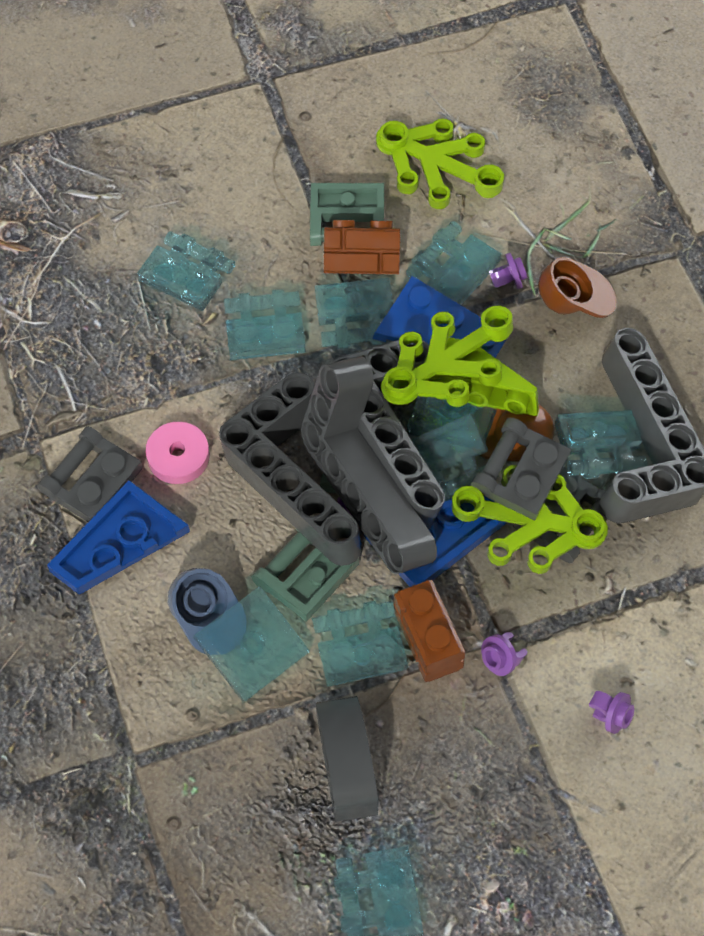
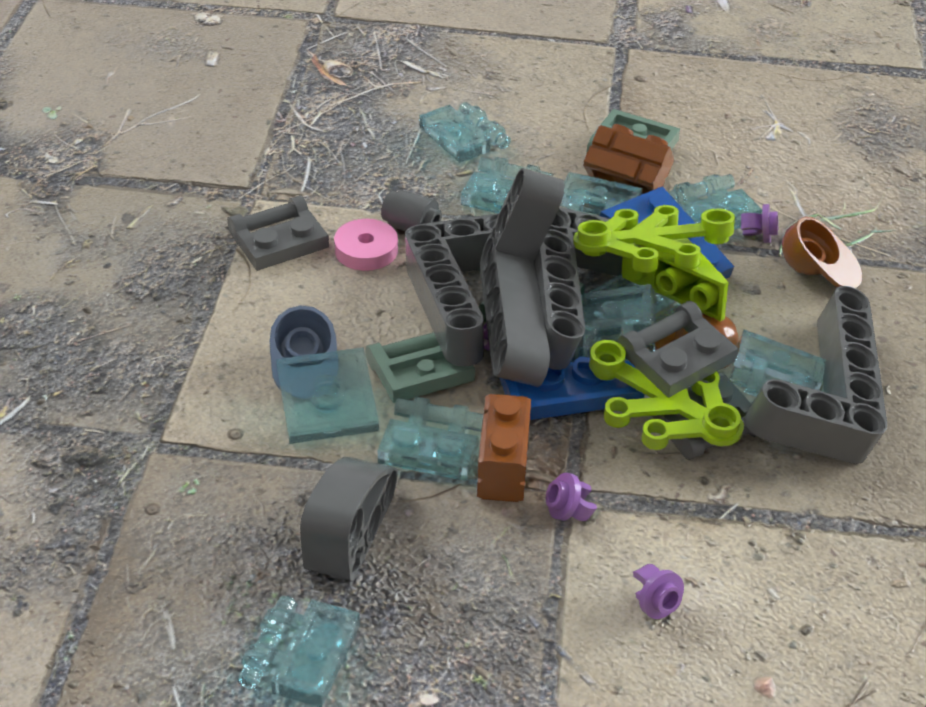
camera: 25 degrees right, 20 degrees down
blue wing [47,480,190,595] -> none
lime plant [376,118,504,209] -> none
none -> dark grey brick [381,190,442,231]

